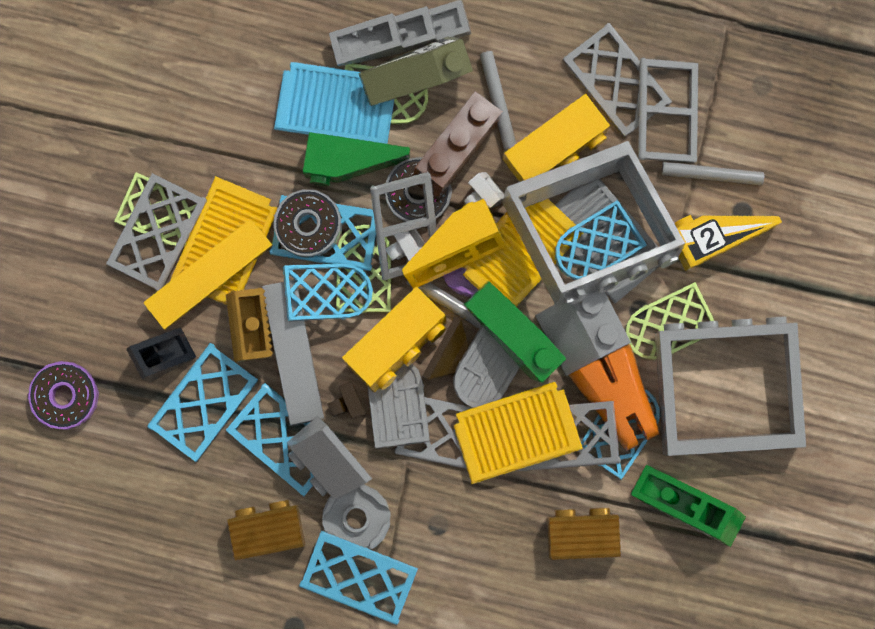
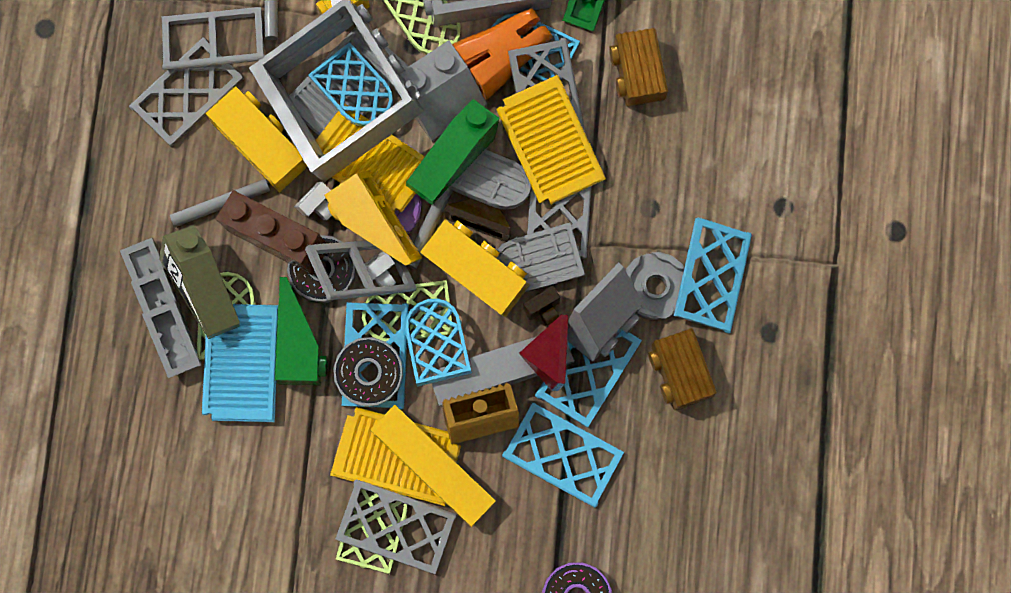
camera: 95 degrees left, 5 degrees down
black slope [126,327,196,382] -> none
none -> dark red slope [519,314,568,391]

